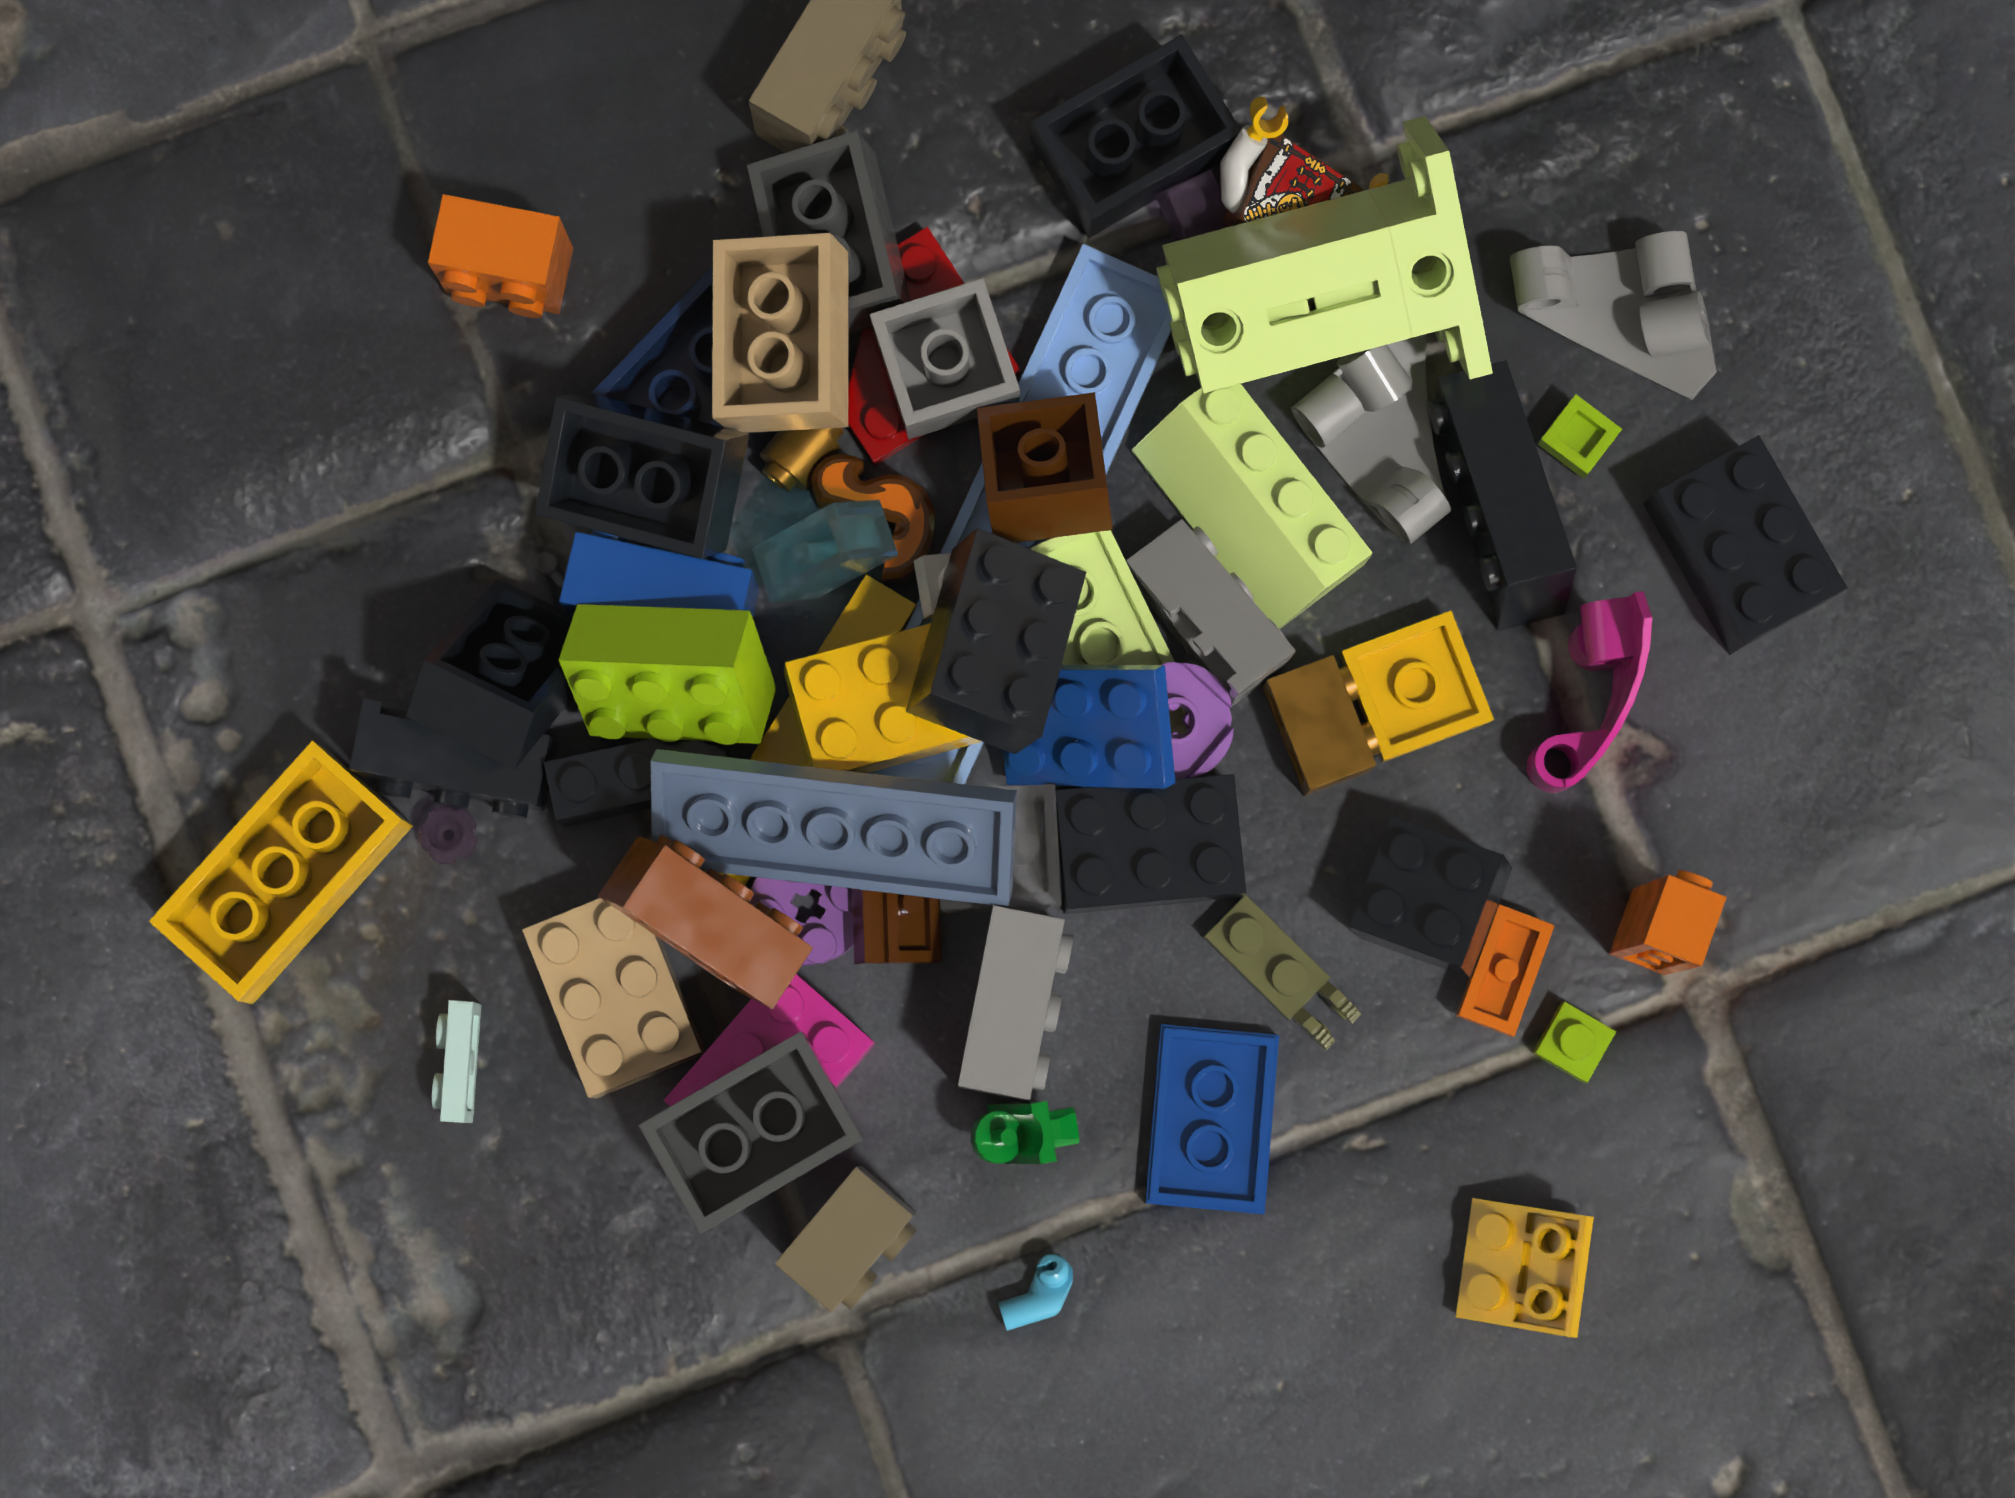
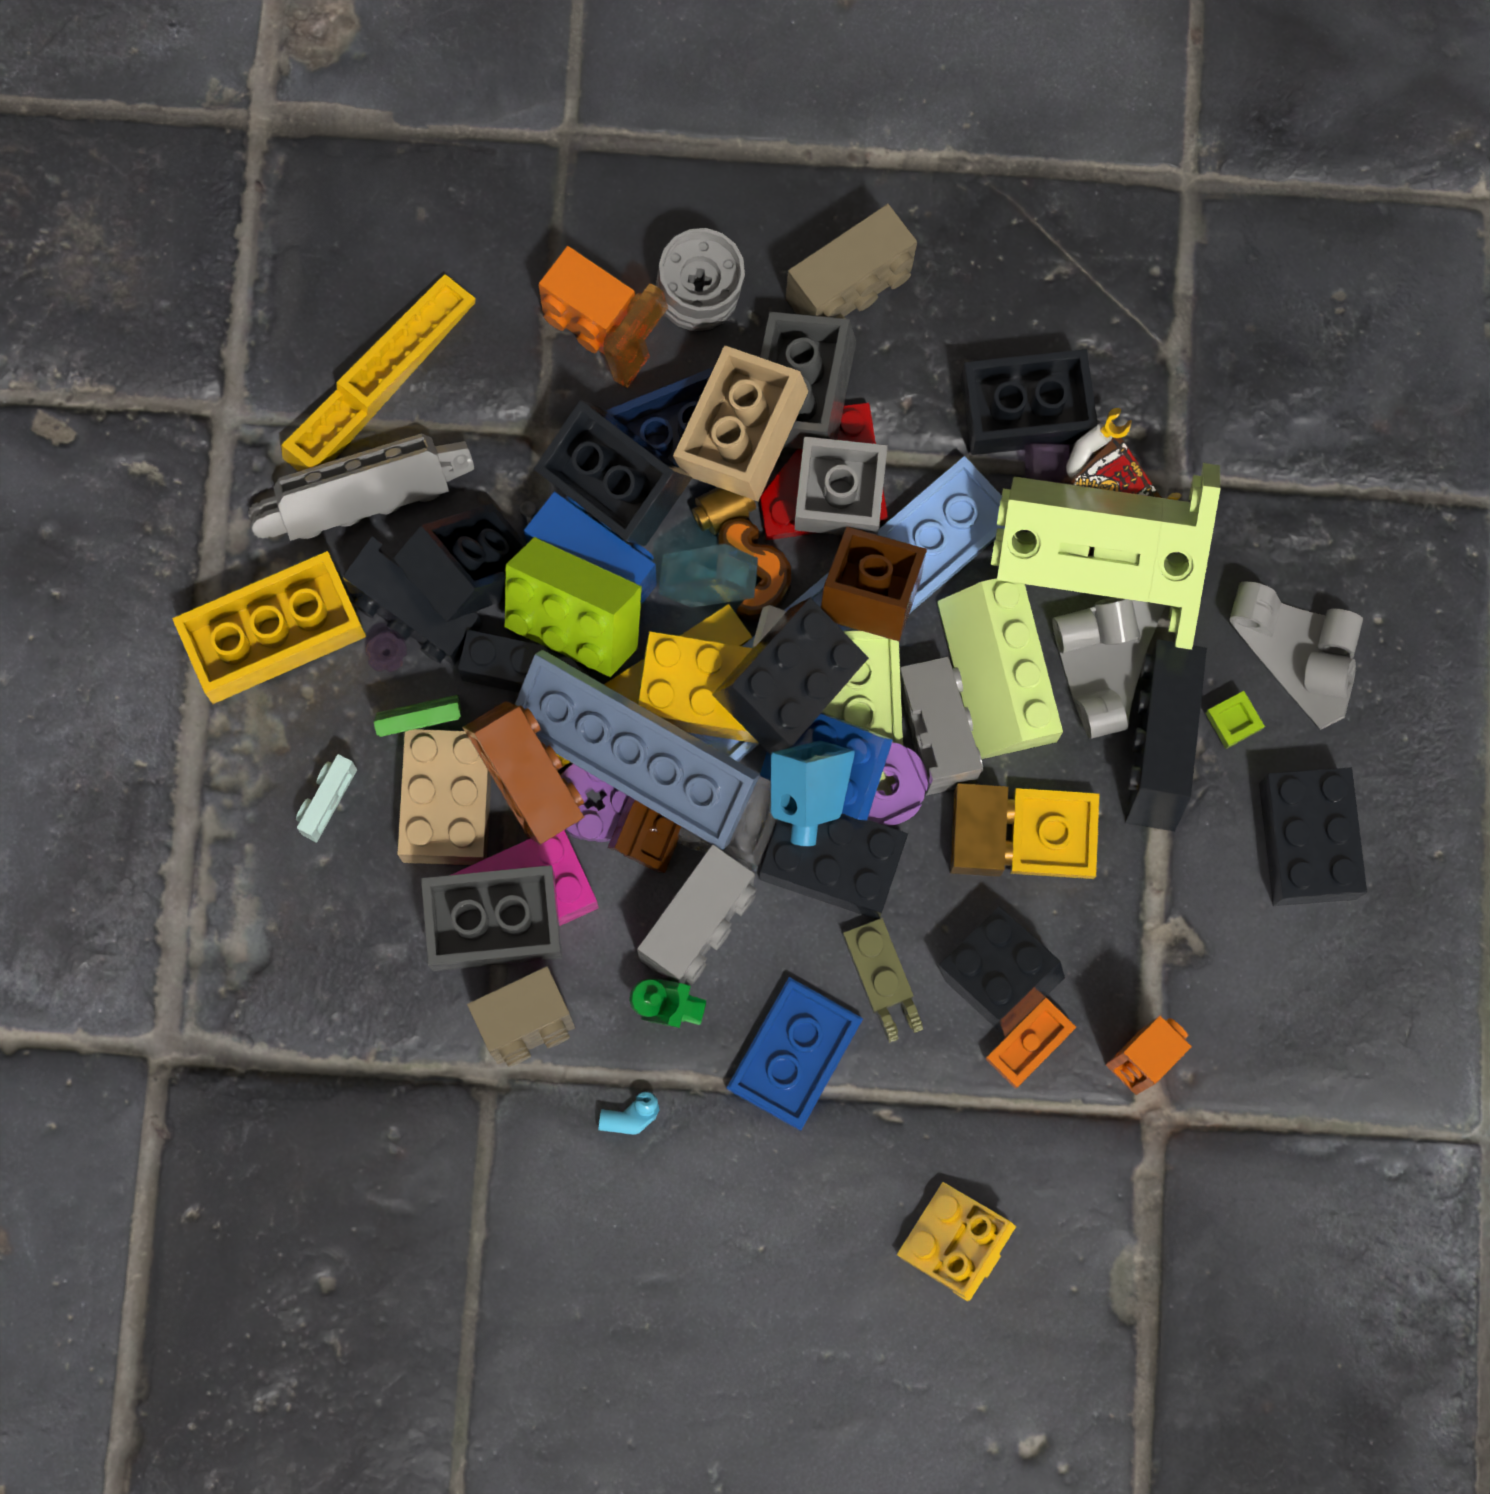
camera: 25 degrees right, 5 degrees down
dark pink panel [1526,591,1652,793] -> none
lime plate [1532,1001,1617,1083] -> none
none -> light grey hinge [248,433,474,541]
none -> yellow slope [281,274,476,472]
none -> bright green tile [374,694,461,737]
none -> clear orange plate [603,283,668,388]
none -> light grey wheel [655,228,745,331]
none -> dark azure torso [771,741,855,846]

